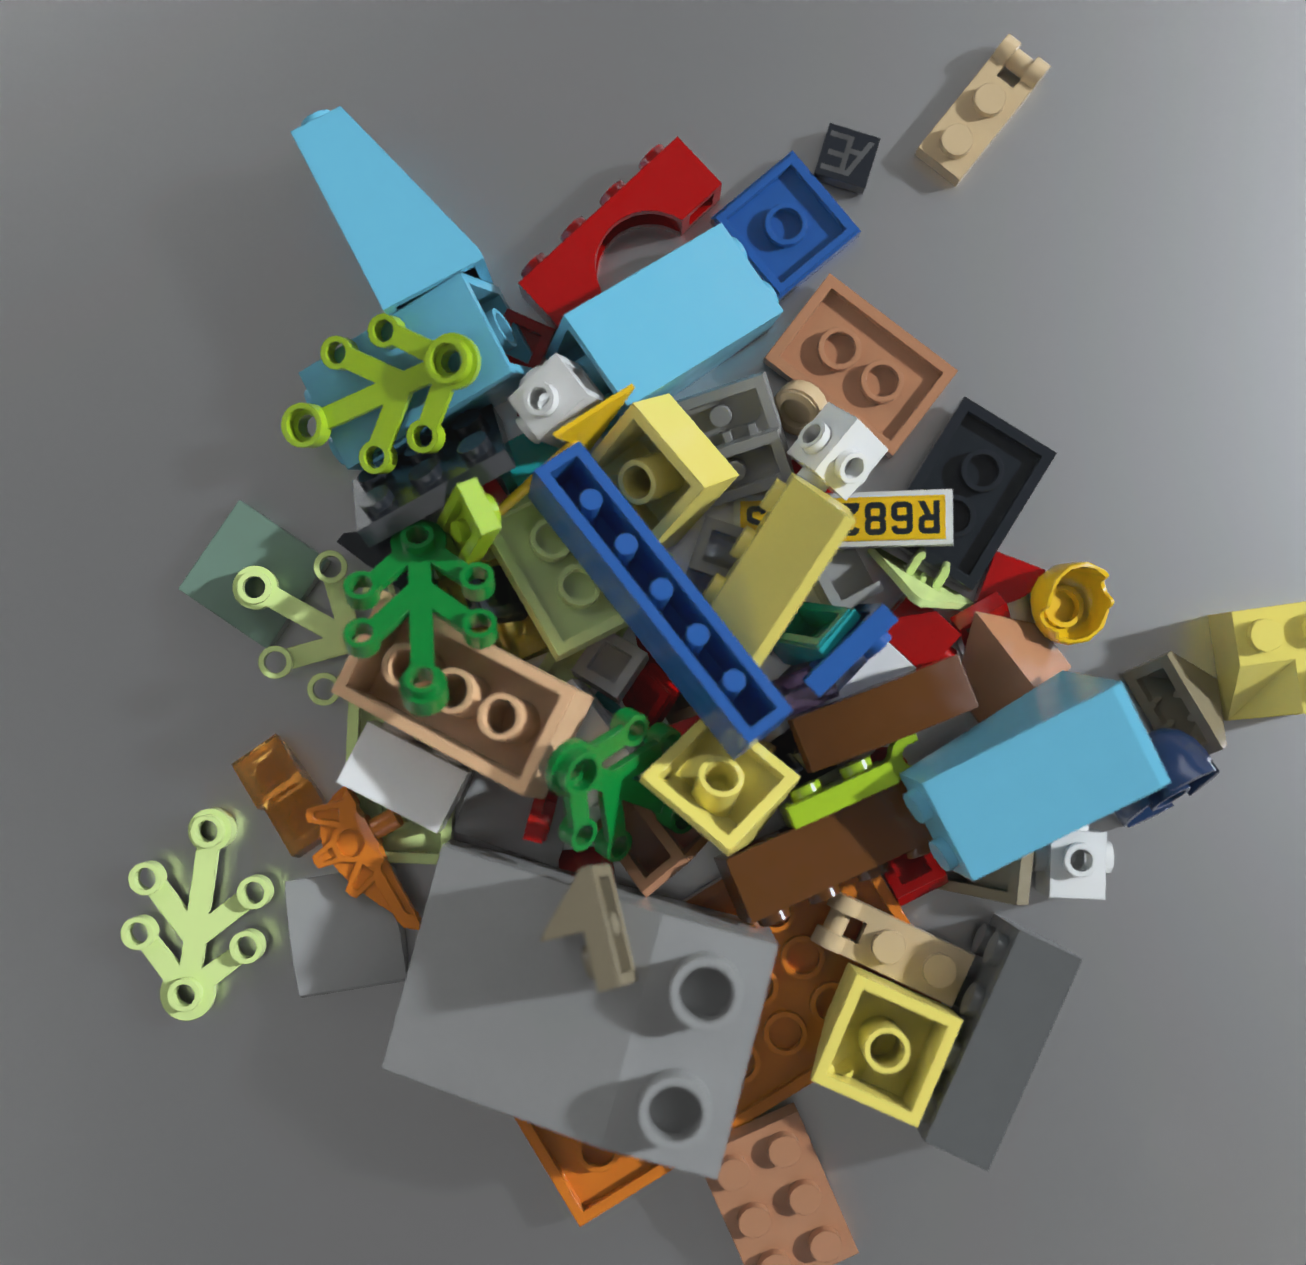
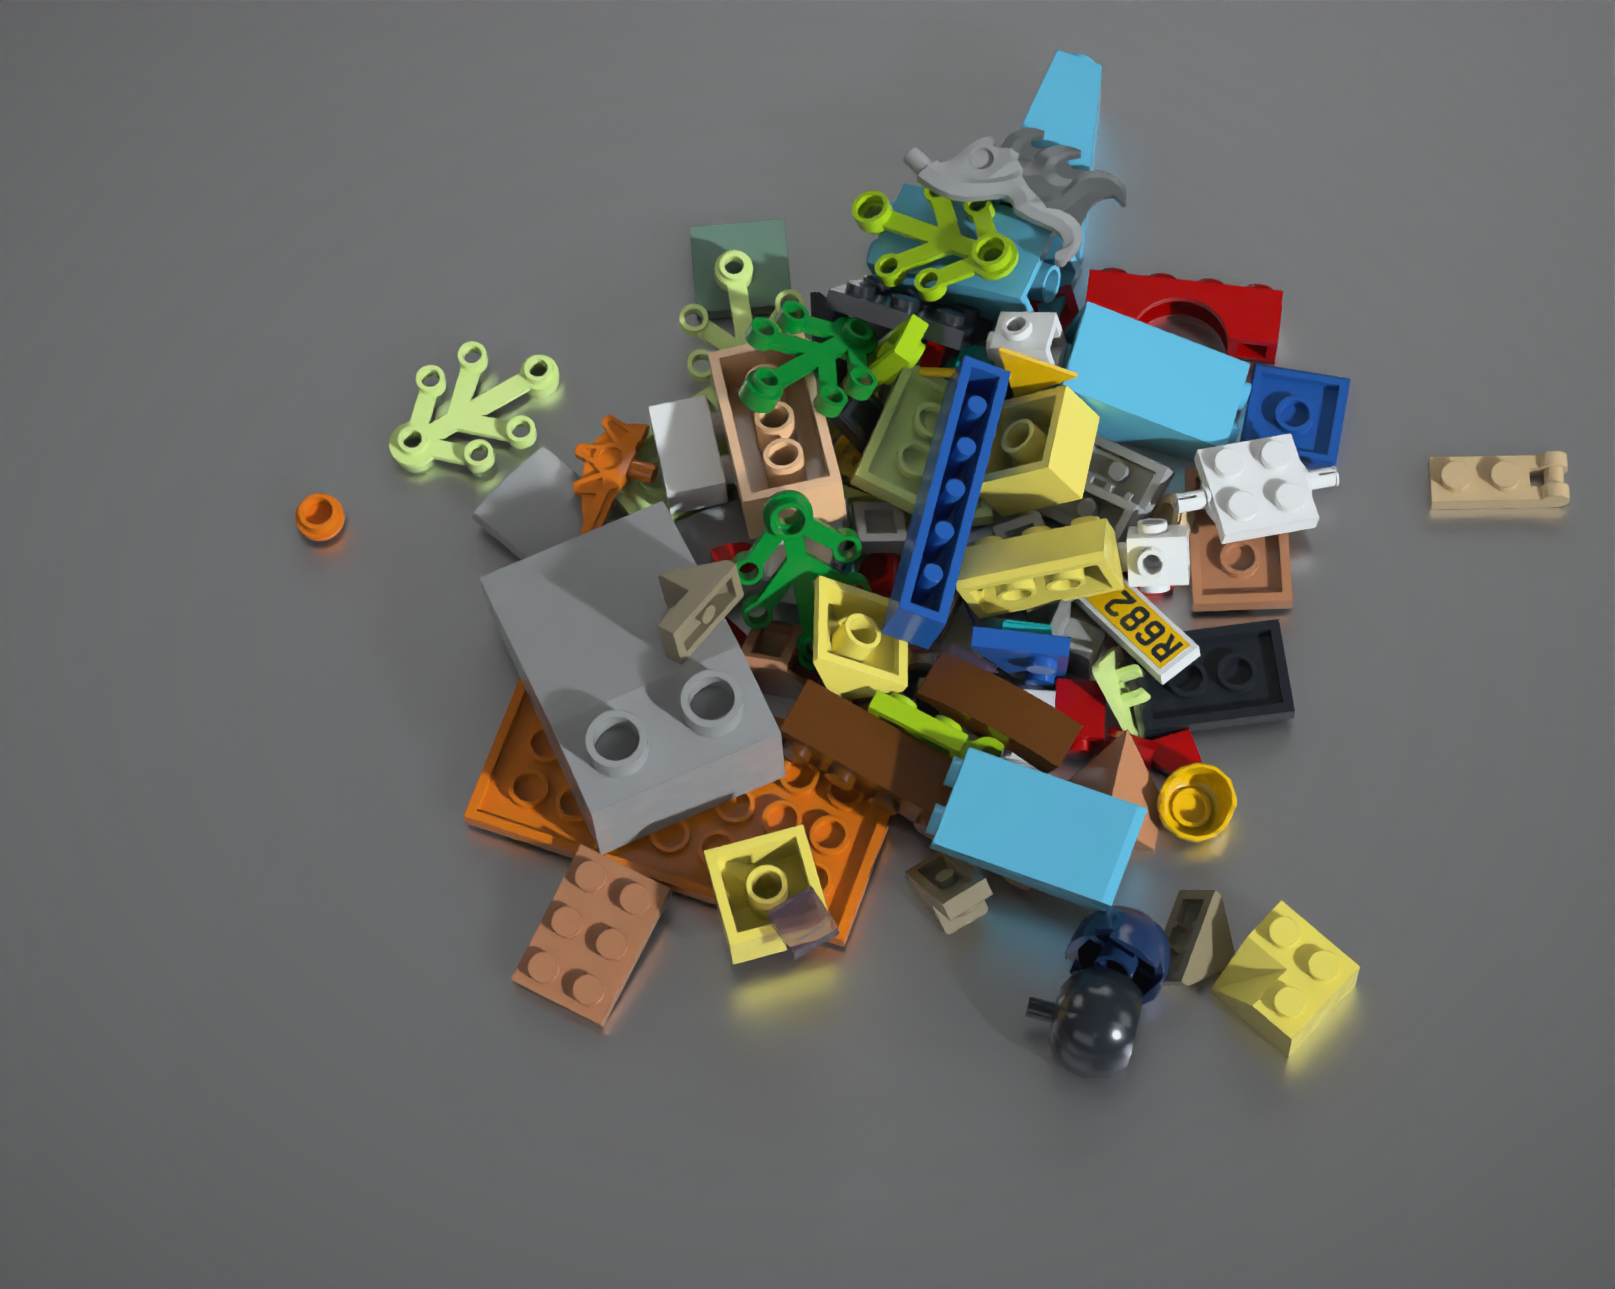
camera: 60 degrees right, 20 degrees down
clear orange slope [231,734,328,858] -> none
tan plate [810,892,975,1006] -> none
black tile [814,123,881,195] -> none
red tile [882,852,949,907] -> none
dark grey brick [916,914,1083,1171] -> none
white brick [1032,824,1114,900] -> none
none -> orange plate [295,493,345,541]
none -> tile [767,886,839,960]
none -> piece [903,127,1127,267]
none -> black piece [1025,966,1143,1078]
none -> white plate [1173,433,1339,544]

